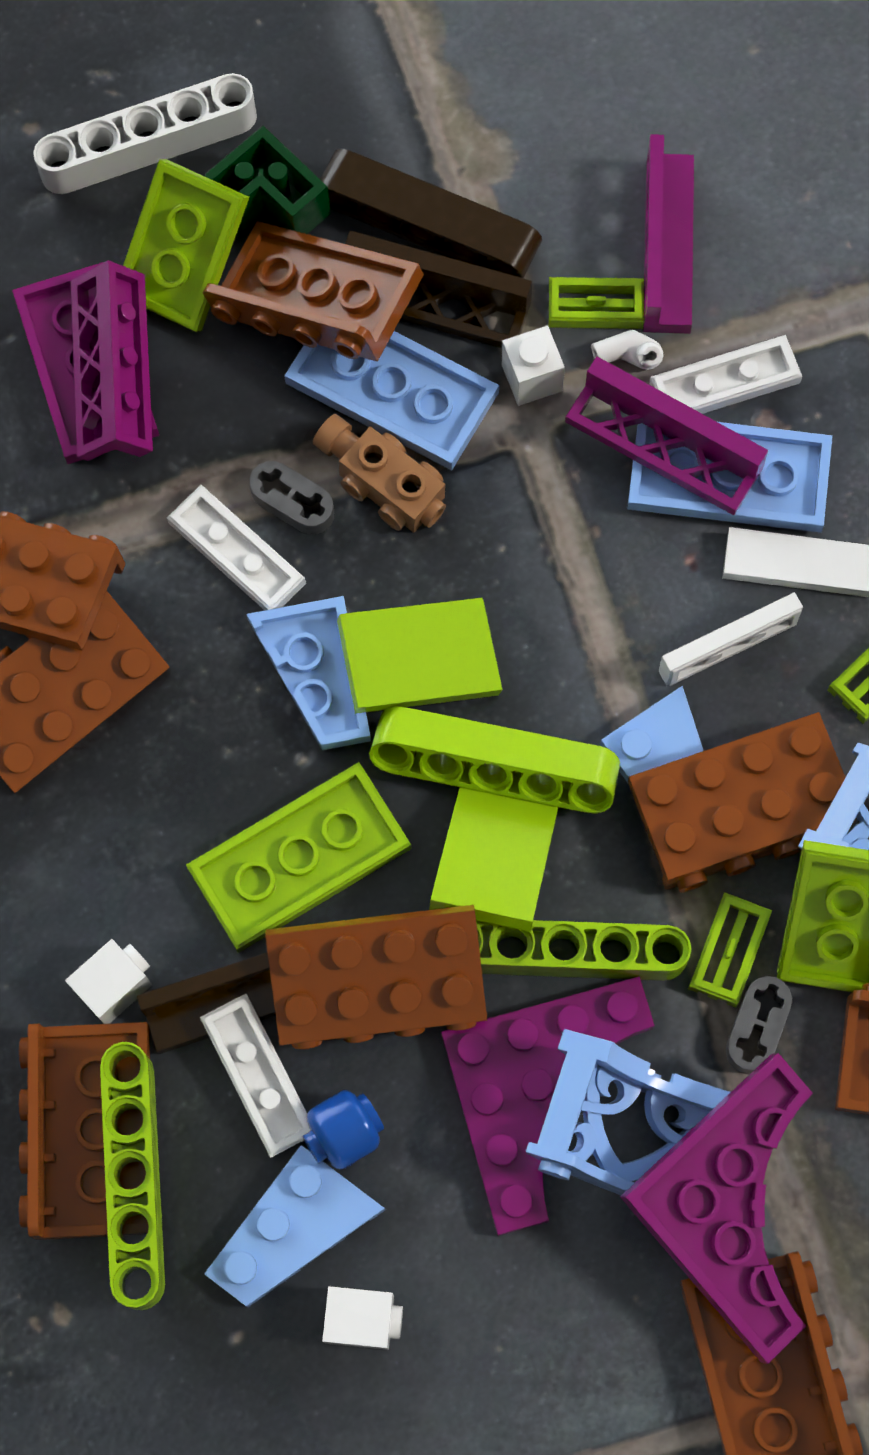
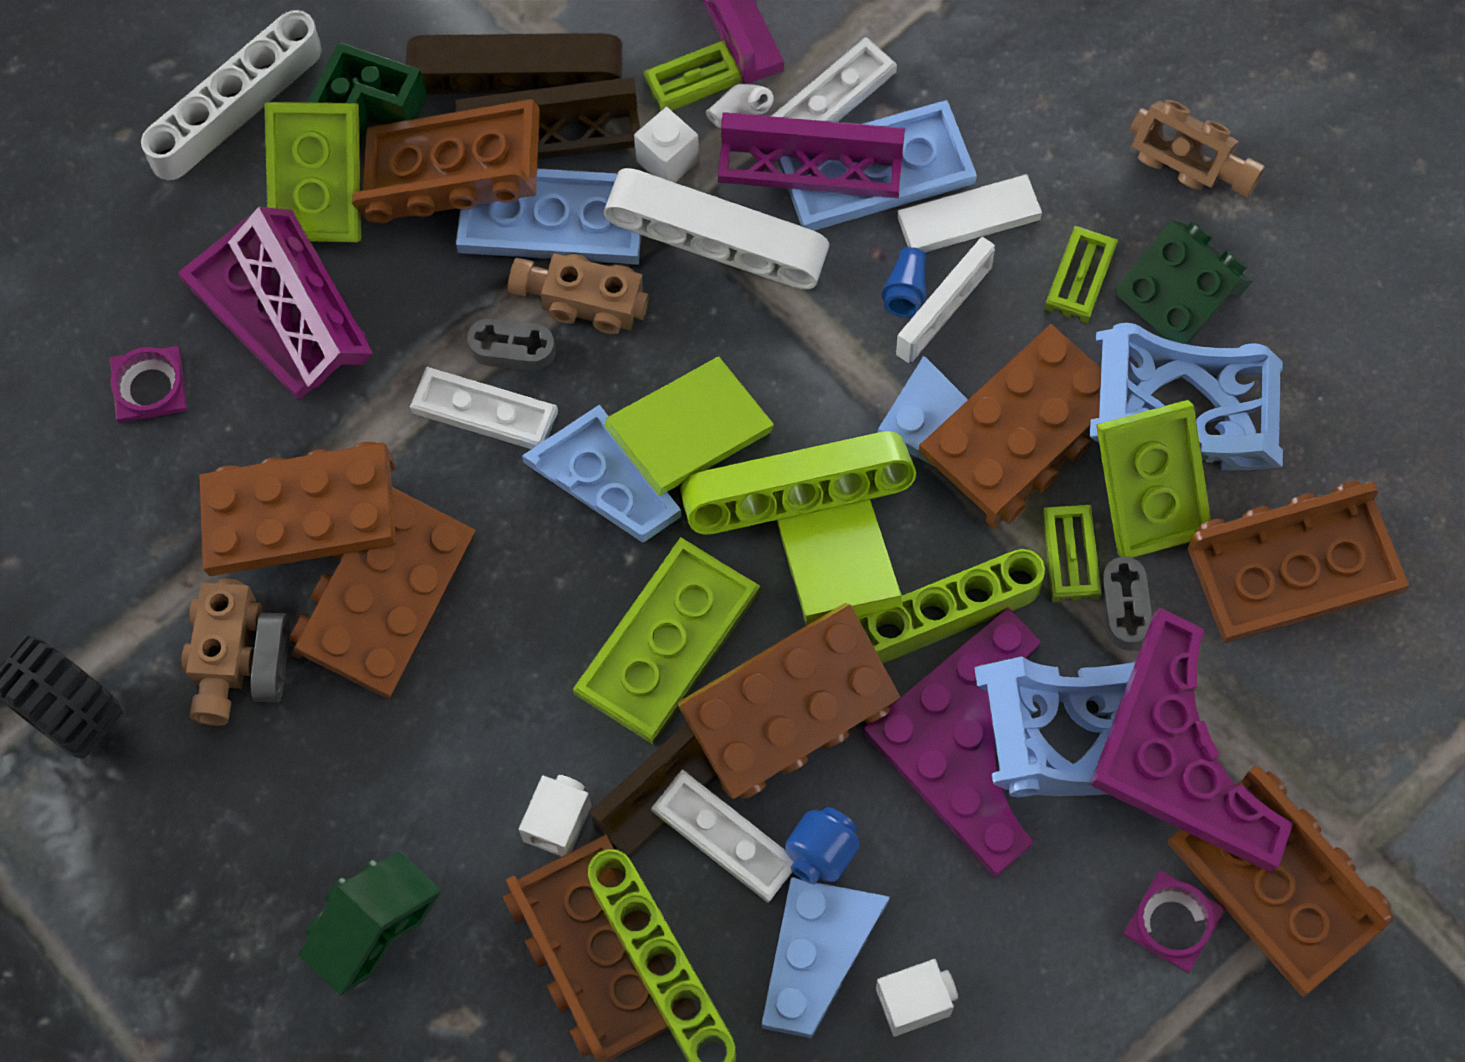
camera: 25 degrees left, 5 degrees down
none -> white beam [603,168,829,289]
none -> blue cone [881,247,927,318]
none -> magenta piece [1122,869,1226,974]

